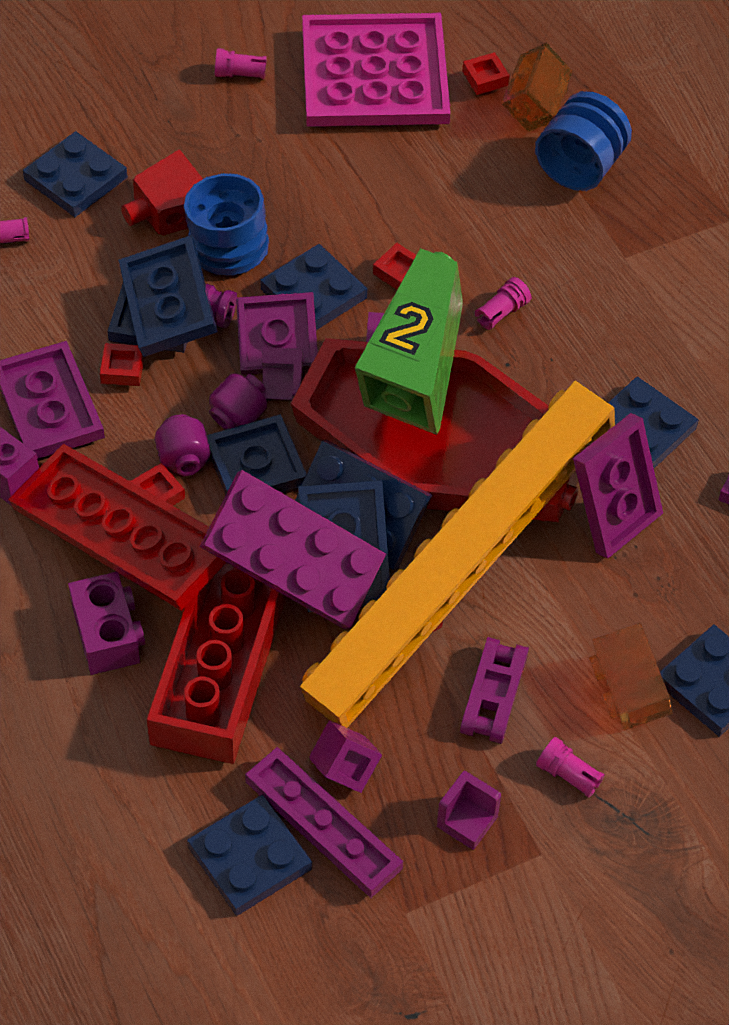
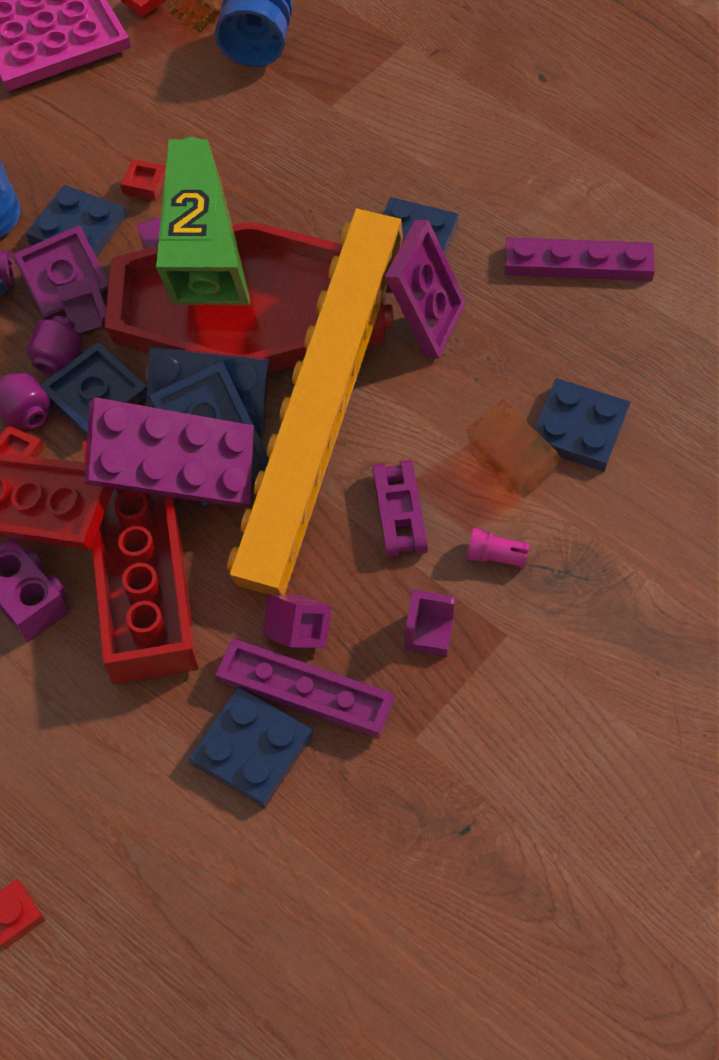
camera: 20 degrees left, 5 degrees up
dark pink pin [475,277,532,330] -> none

